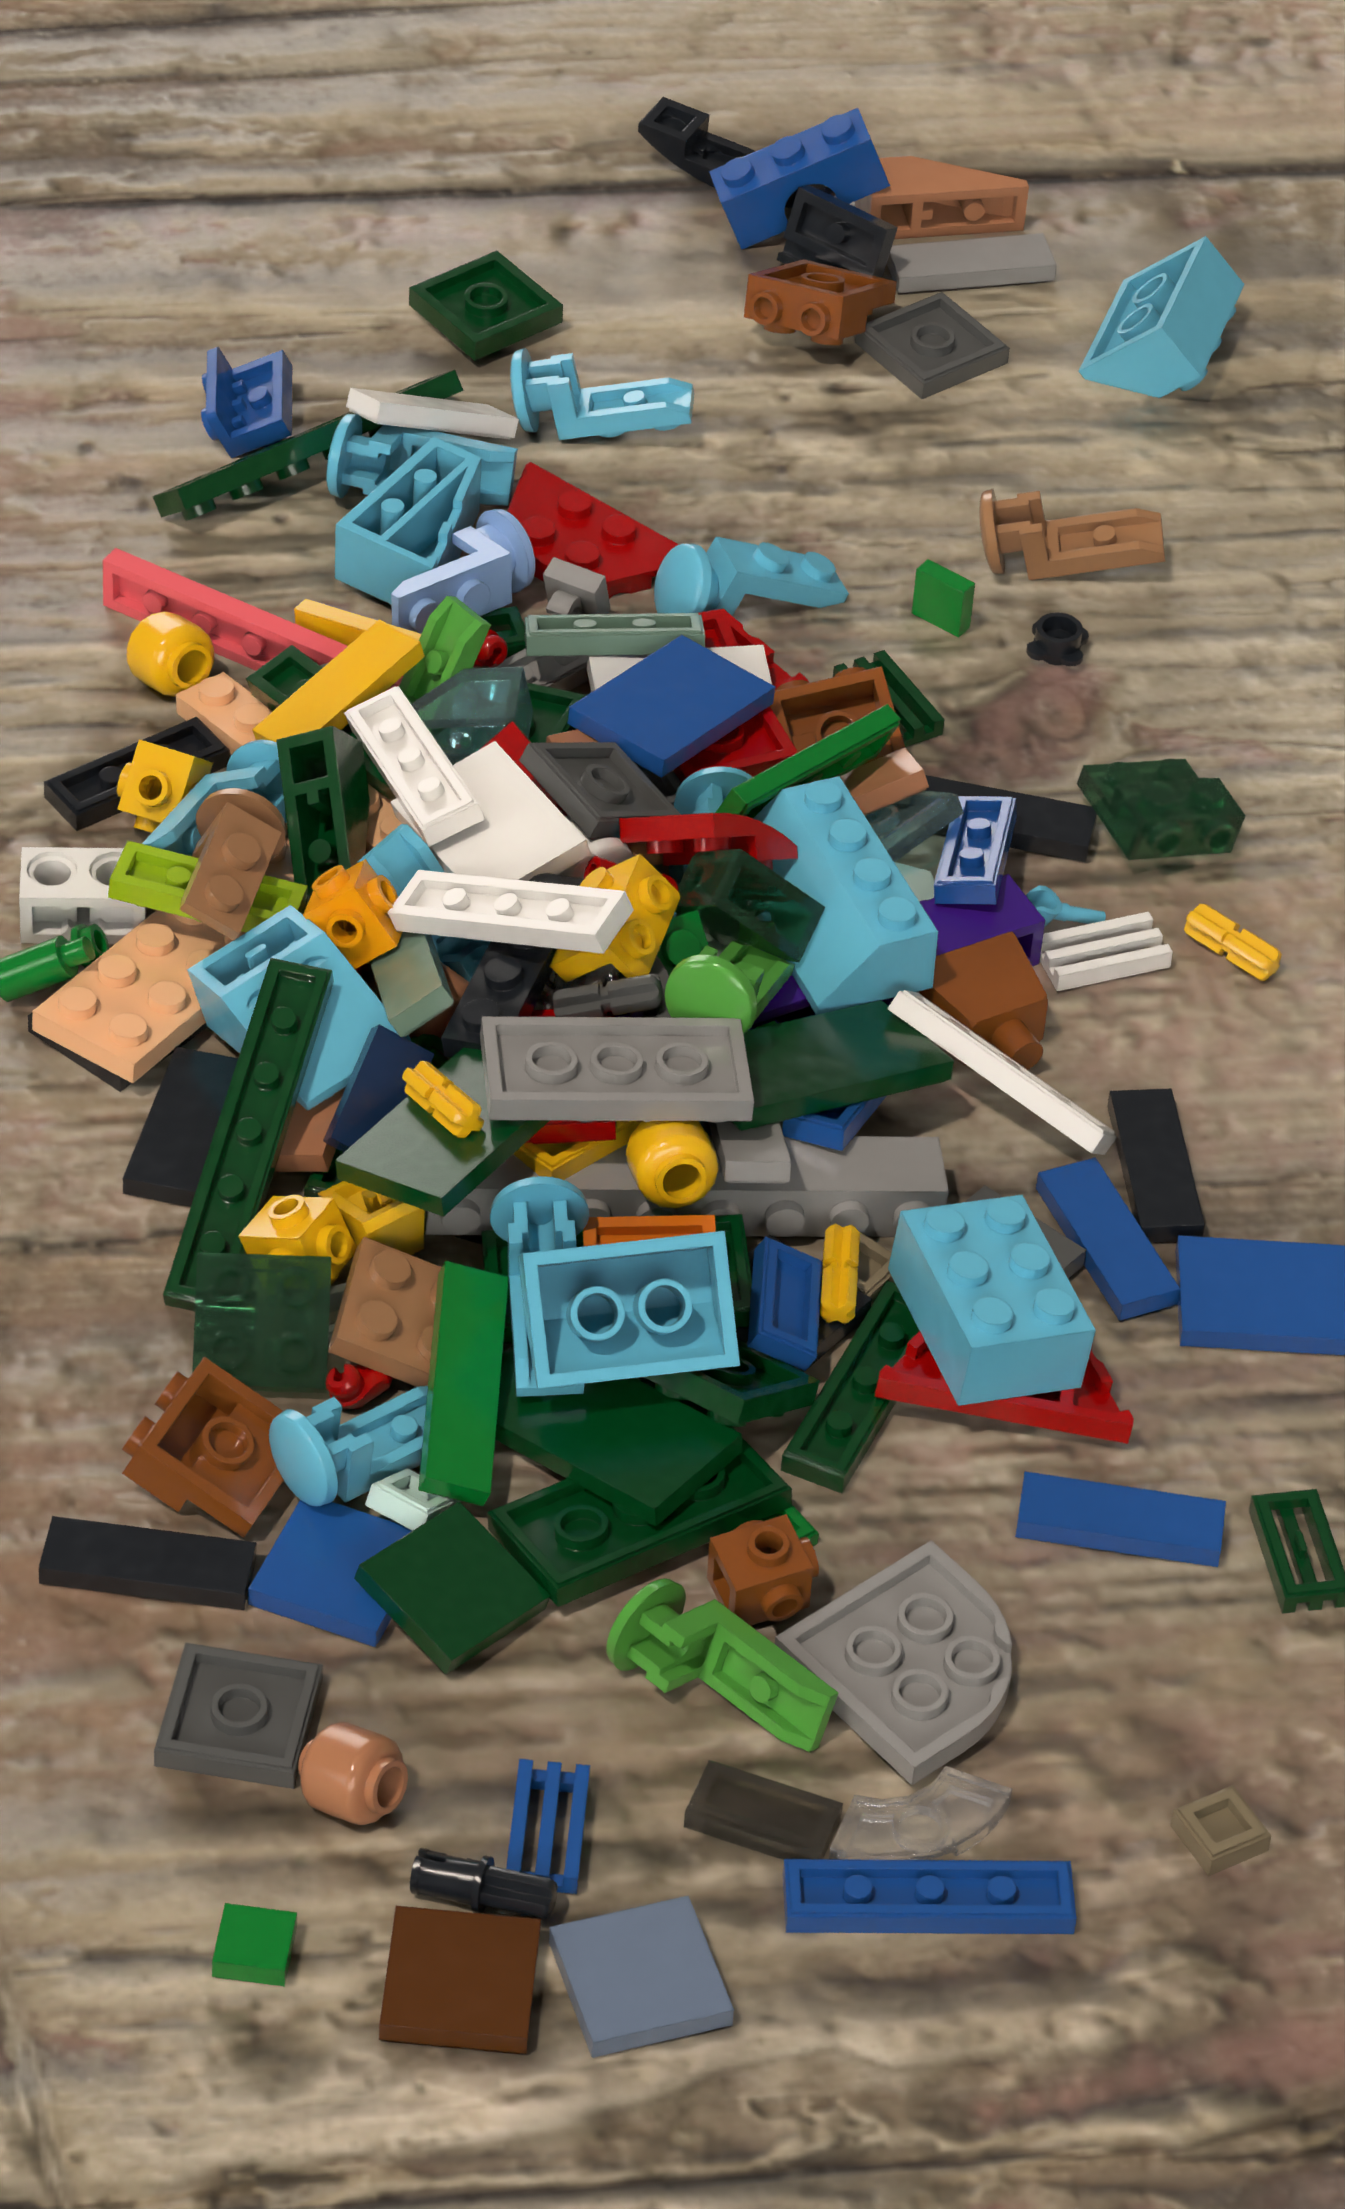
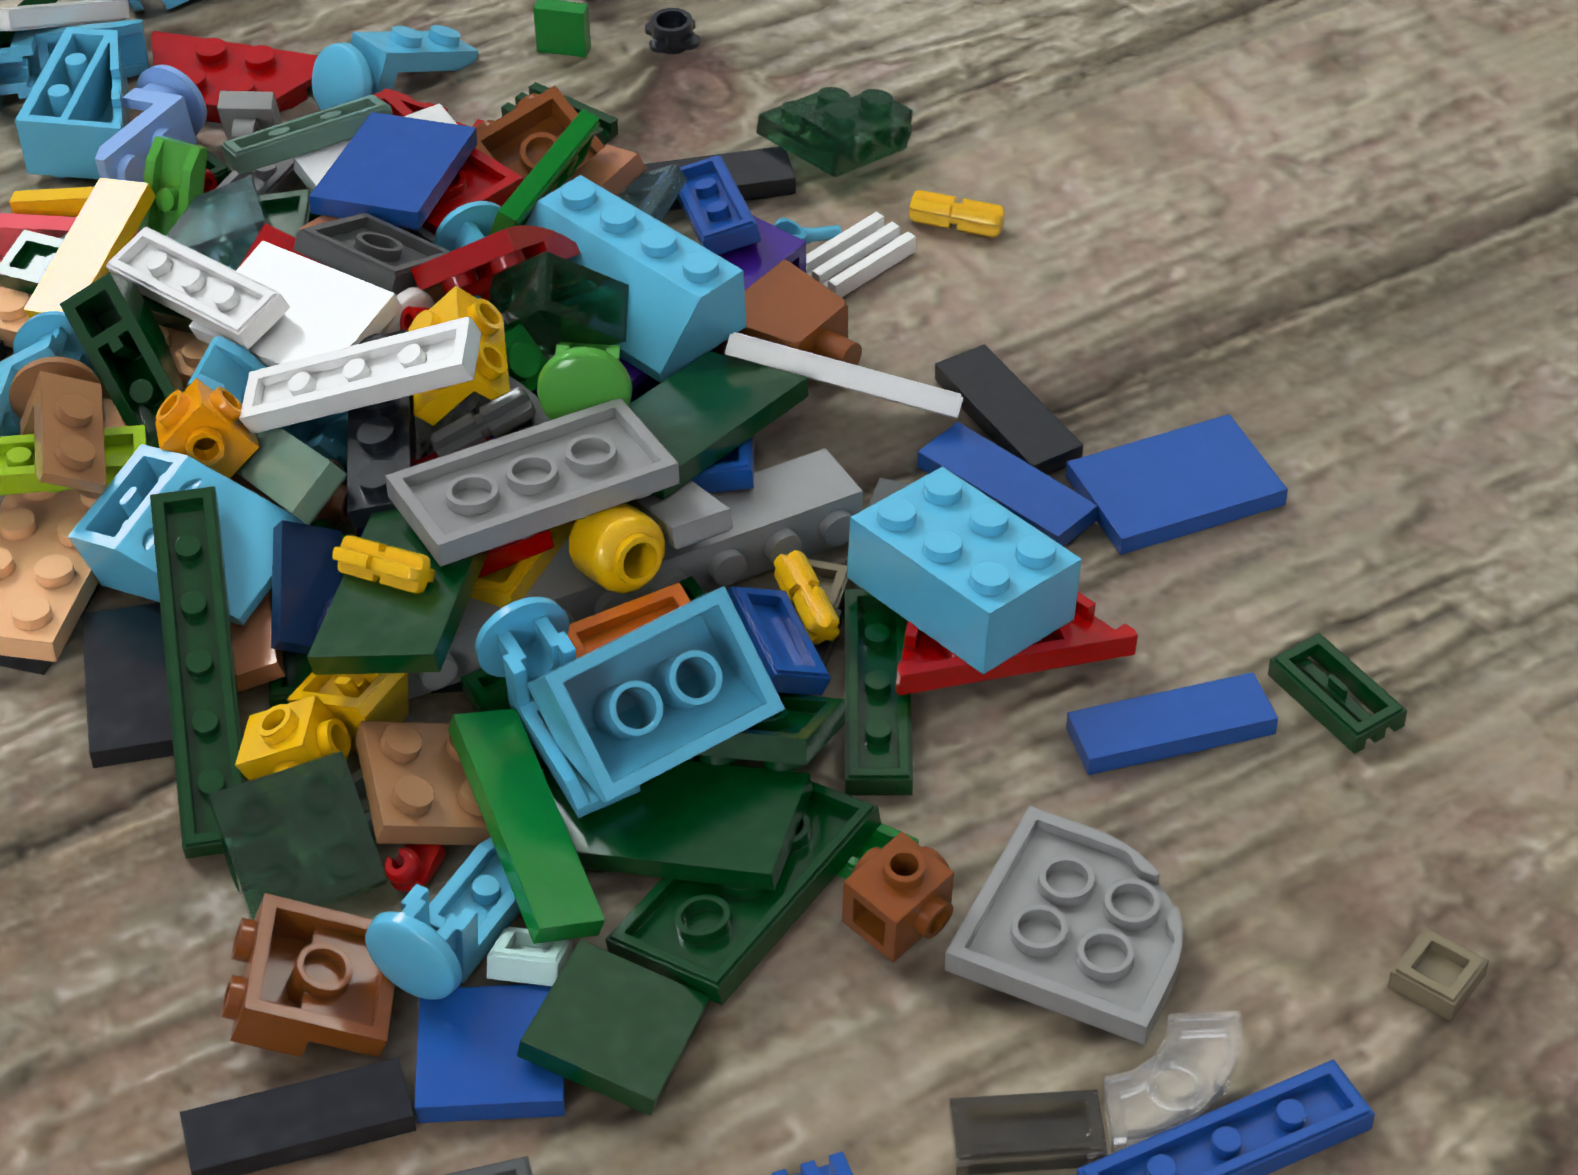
camera: 20 degrees left, 0 degrees up
bright green piece [606,1578,839,1752] -> none

